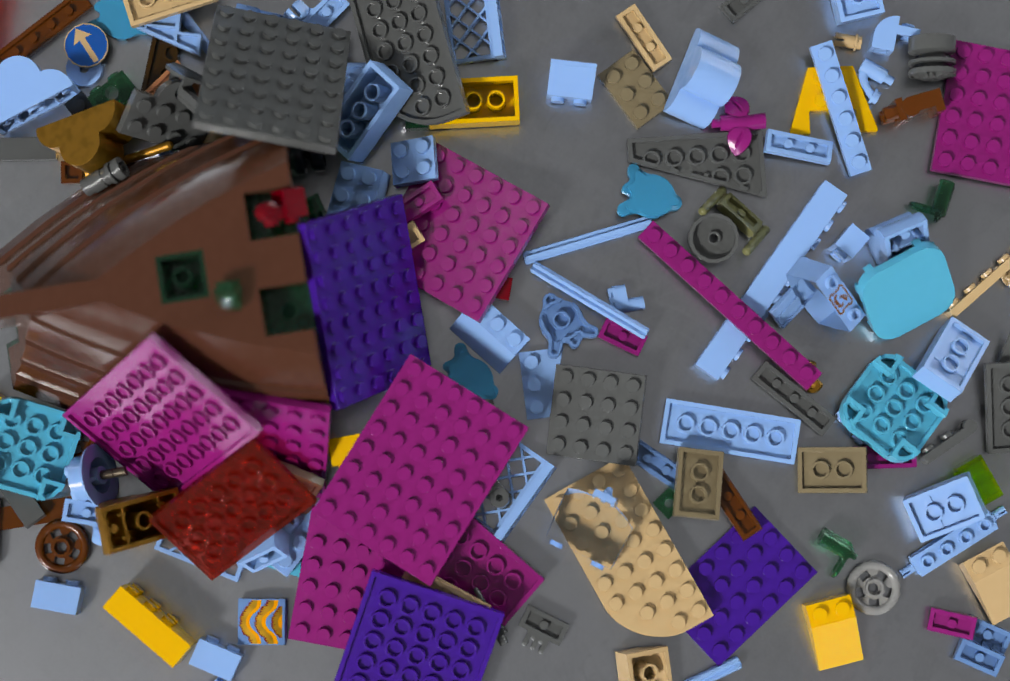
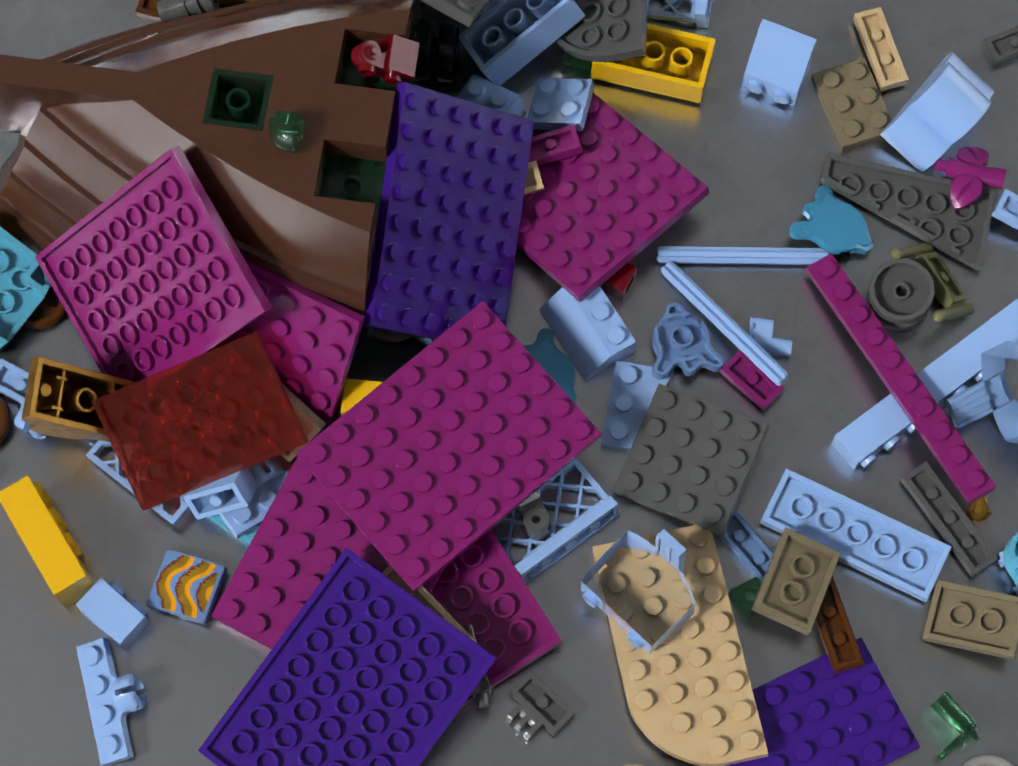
camera: 20 degrees right, 15 degrees down
light blue piece [64,444,128,506] -> none

